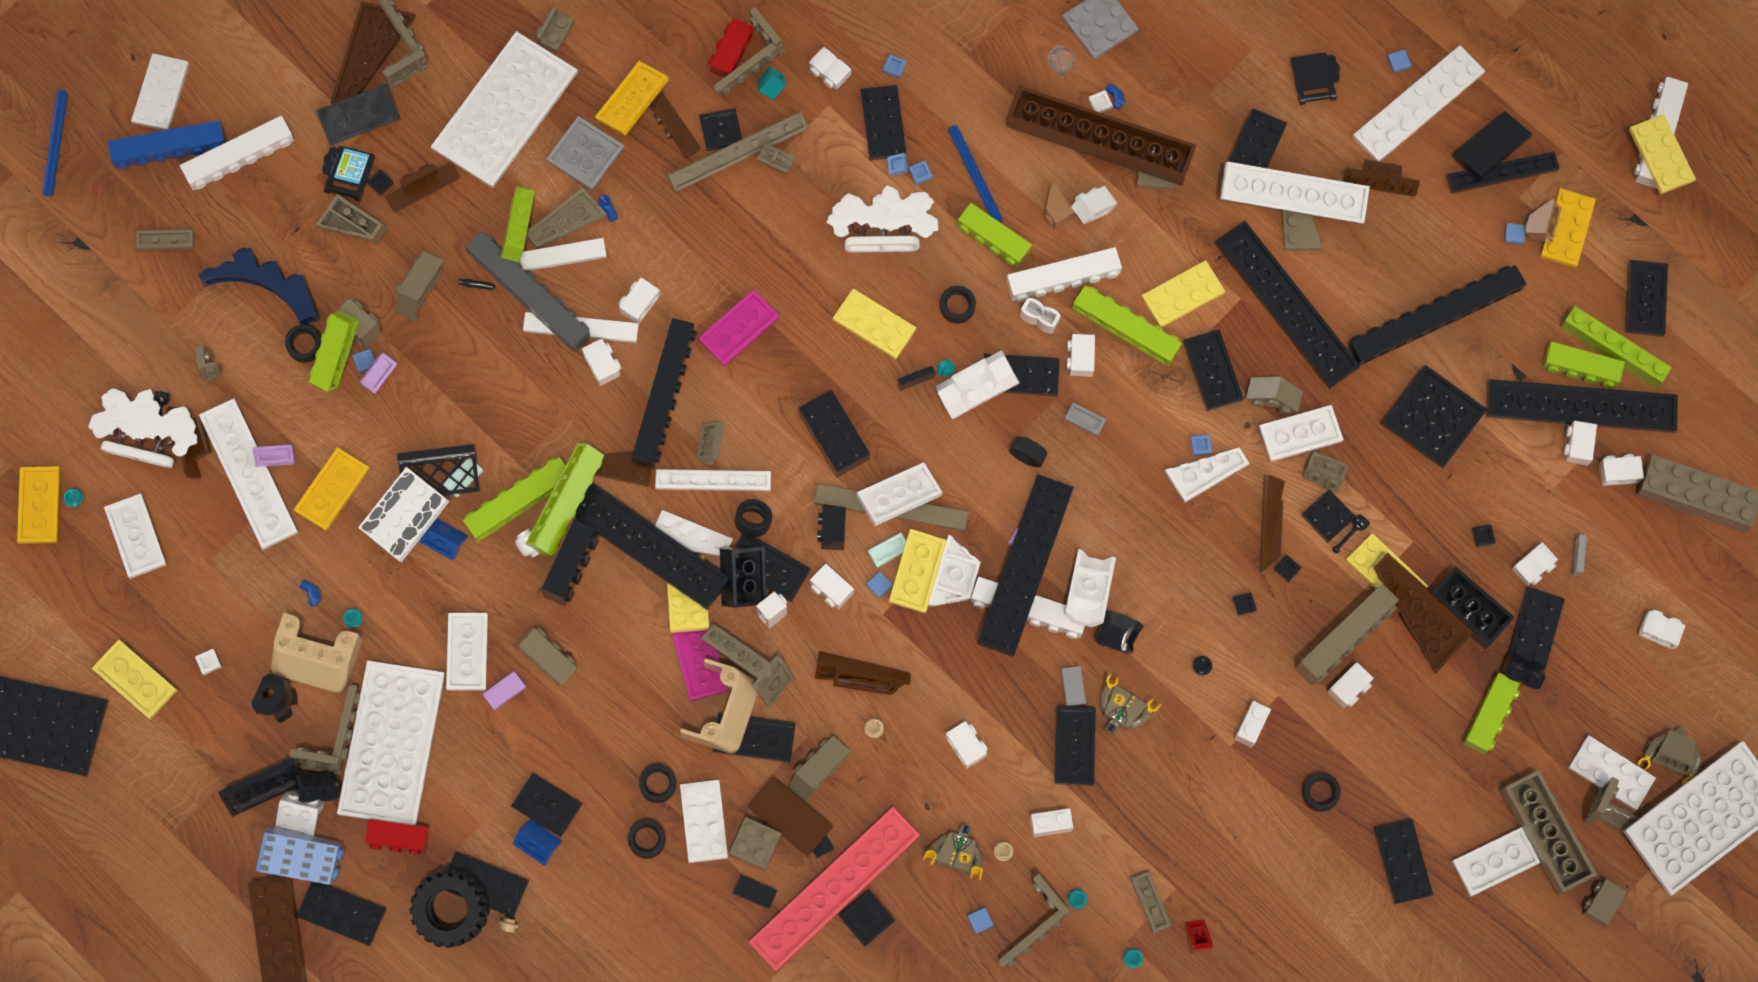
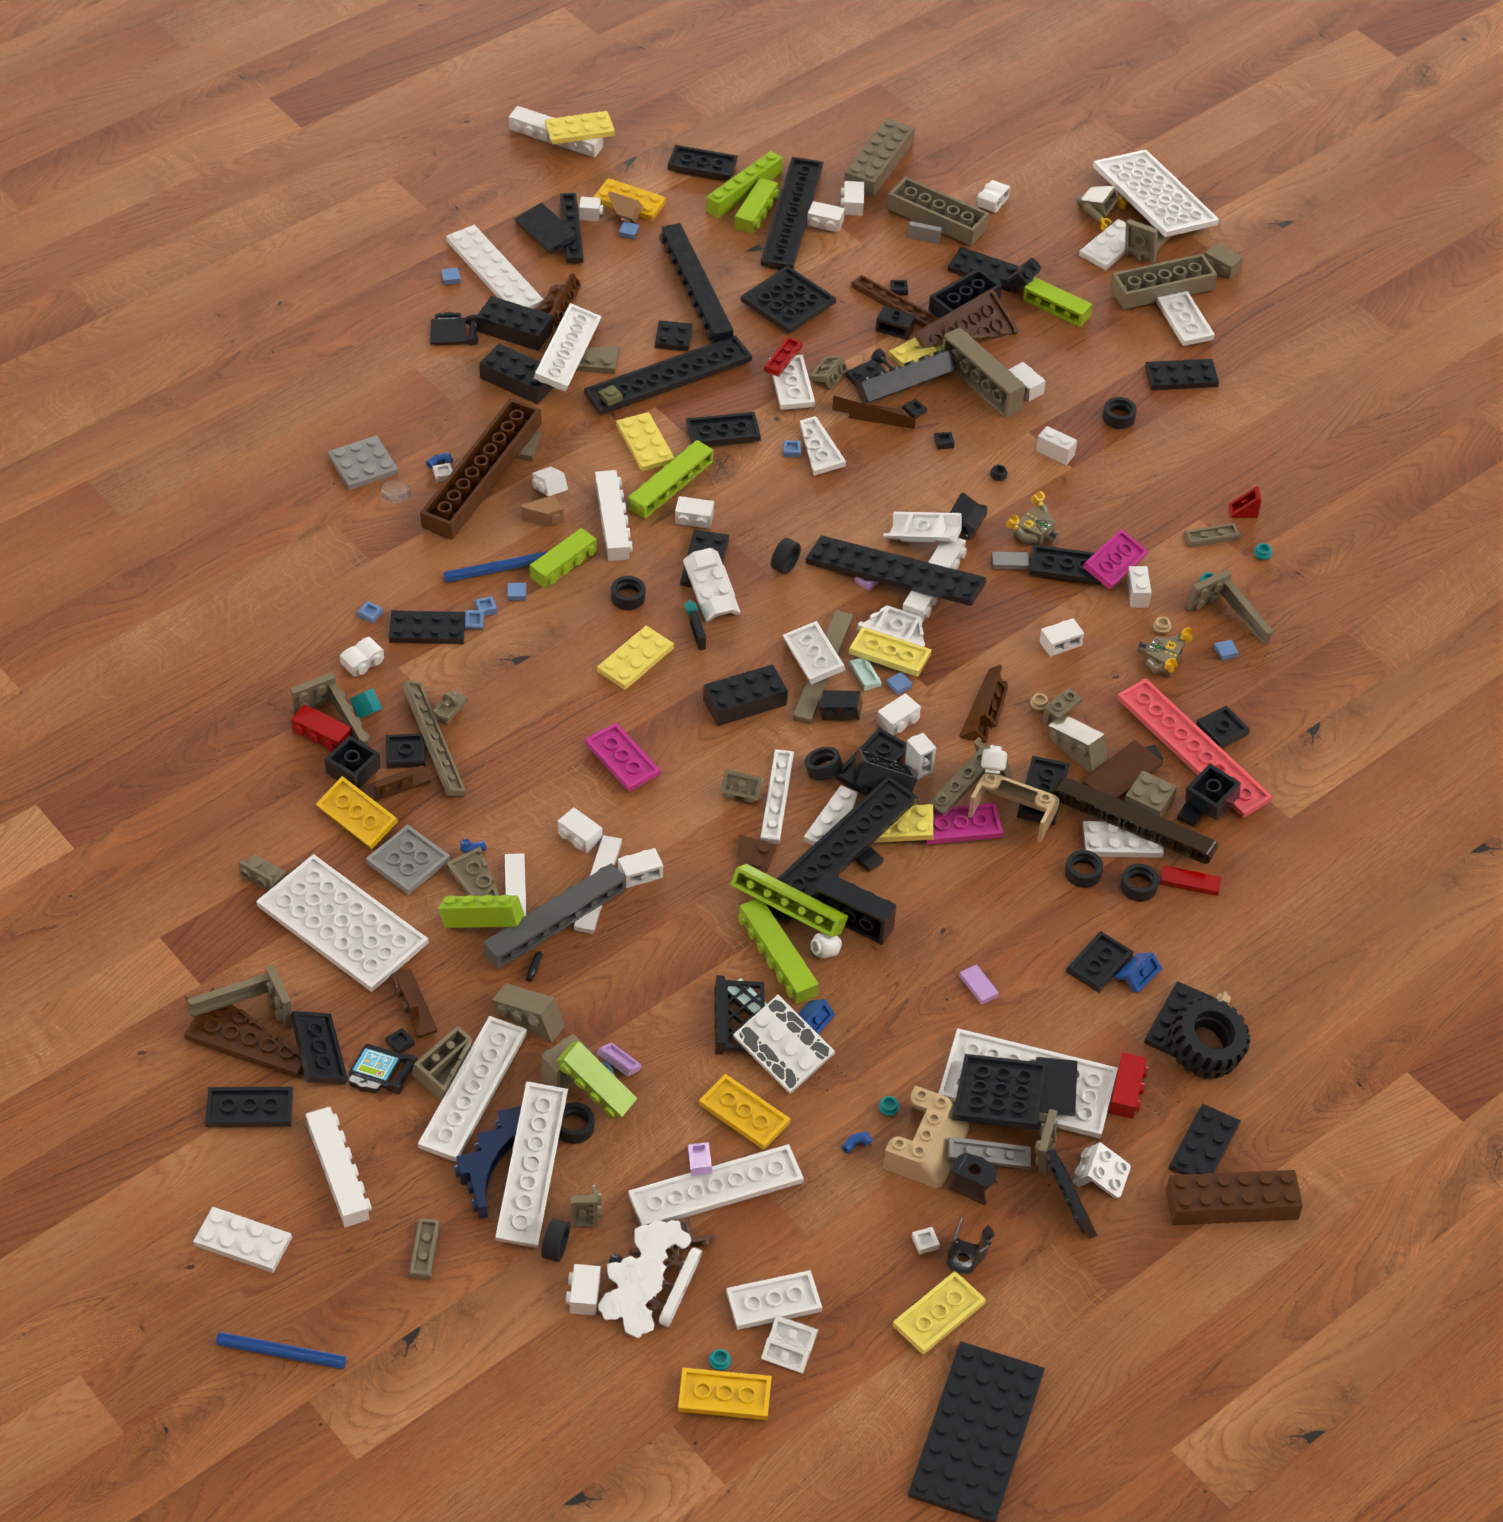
camera: 80 degrees left, 25 degrees down
blue brick [108,120,226,169] -> none
medium blue slope [256,826,344,885] -> none
black brick [295,771,339,803] -> none
white plate [446,613,488,691] -> none
dark tan wedge [513,628,577,685] -> none
black brick [632,318,697,469] -> none
white plant [826,185,938,252] -> none
white brick [1020,298,1061,334] -> none
light grey tile [1064,402,1107,437] -> none
dark tan brick [1246,377,1303,415] -> none
white brick [1512,542,1558,586] -> none
none -> black plate [205,1086,294,1127]
none -> black brick [325,735,381,788]
none -> white plate [418,1016,527,1162]
none -> black brick [476,296,553,351]
none -> white plate [495,1081,568,1248]
none -> medium blue tile [508,583,526,601]
none -> black tyre [541,1218,570,1262]
none -> white brick [566,1264,601,1316]
none -> white brick [579,197,604,222]
none -> olive plate [598,385,623,406]
none -> black plate [655,320,693,351]
none -> white slope [761,1315,819,1373]
none -> red tile [764,337,803,377]
none -> reddish brown tile [851,275,940,328]
none -> brick [855,349,957,404]
none -> black tile [855,847,884,872]
none -> black brick [875,306,915,340]
none -> dark tan brick [887,177,990,246]
none -> black piece [946,1217,995,1274]
none -> light grey plate [947,1137,1031,1170]
none -> black plate [953,1054,1047,1130]
none -> white head [981,745,1007,774]
none -> black tile [1035,1057,1078,1117]
none -> dark tan bracket [1041,688,1082,726]
none -> dark brown beam [1052,777,1218,864]
none -> dark pink plate [1082,529,1149,590]
none -> red tile [1160,865,1221,896]
none -> black brick [1185,763,1241,821]

